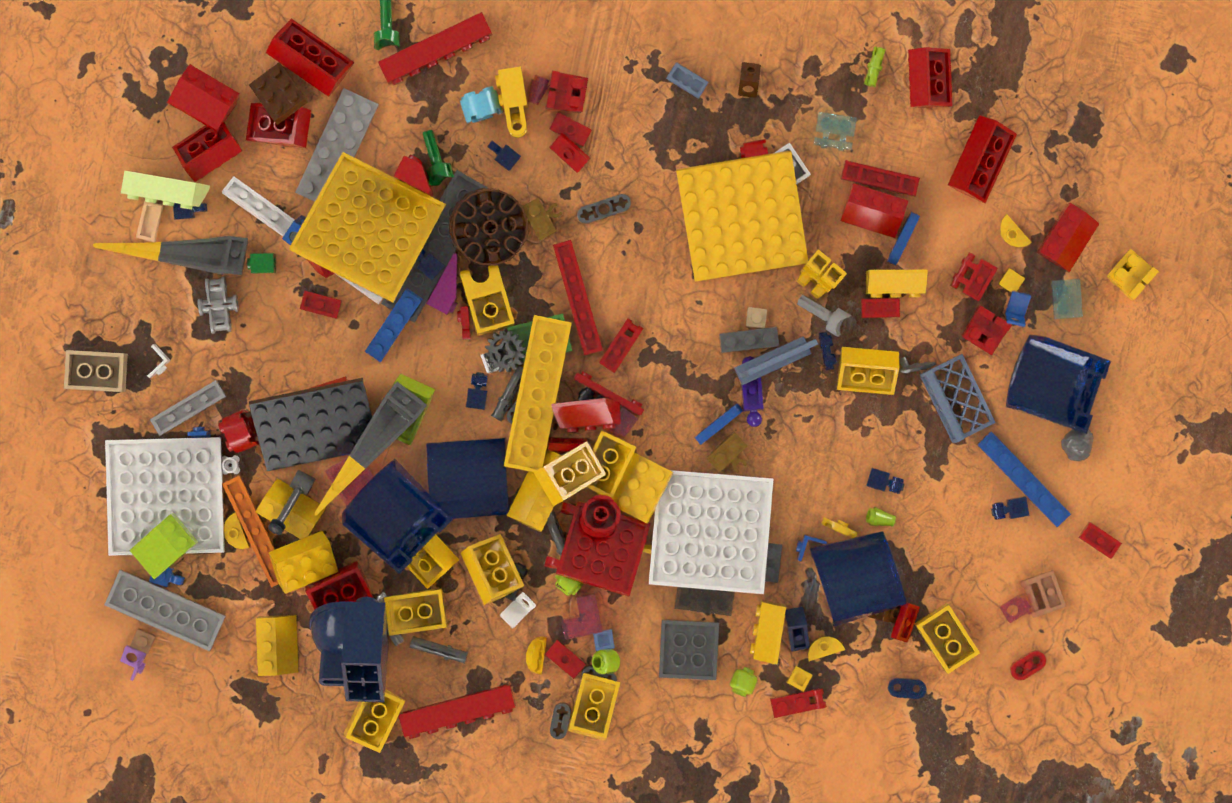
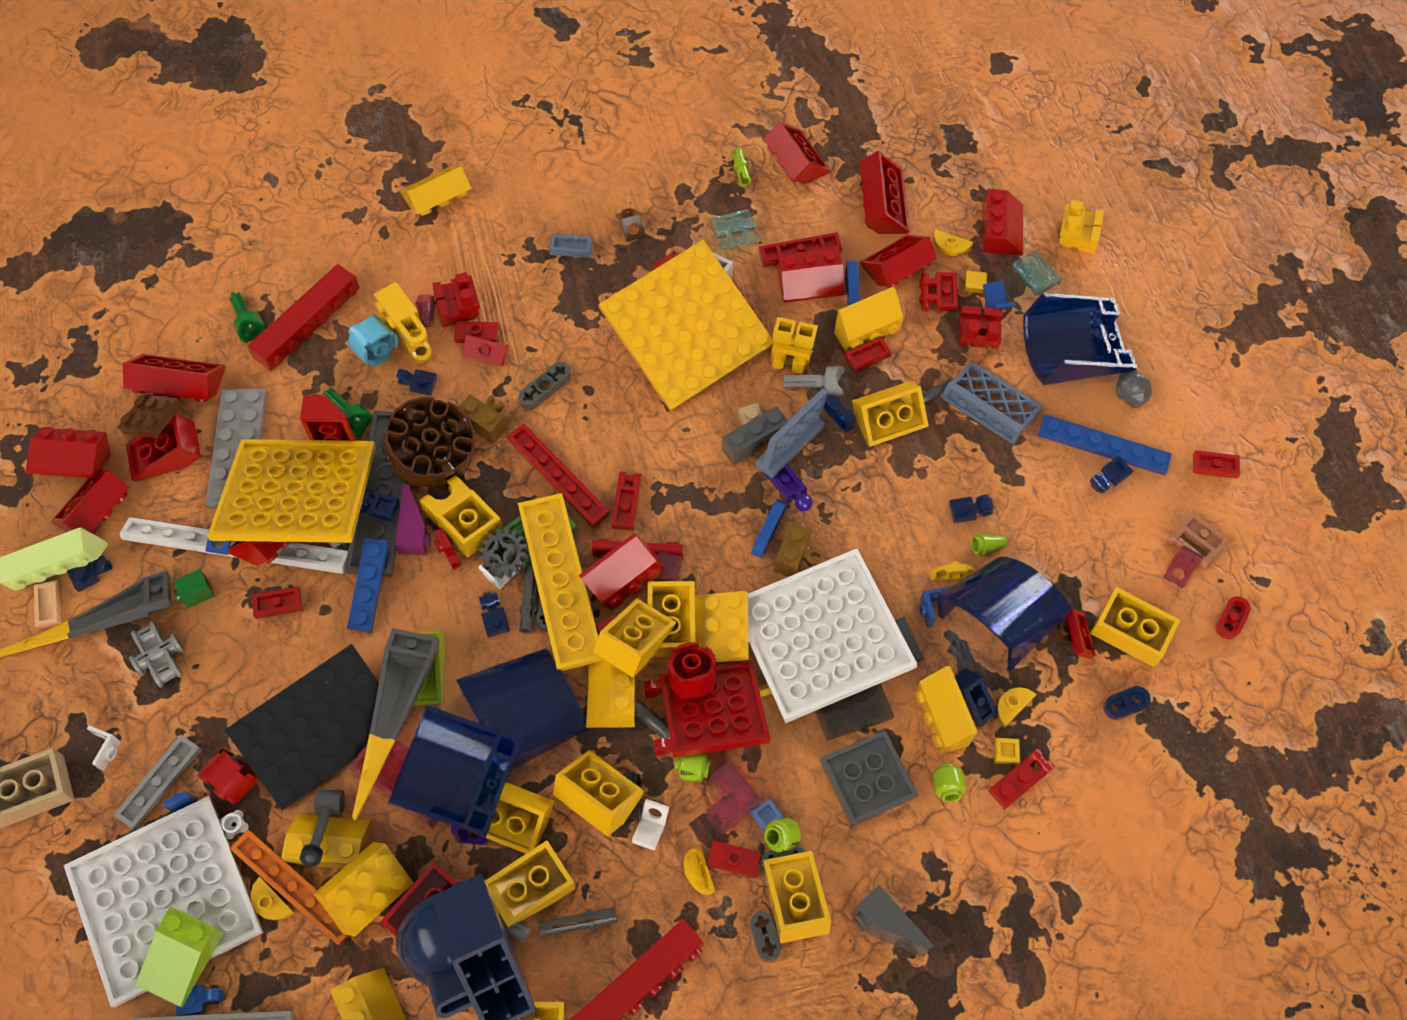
camera: 30 degrees left, 25 degrees down
none -> dark grey slope [851,885,934,957]
none -> red slope [860,234,937,288]

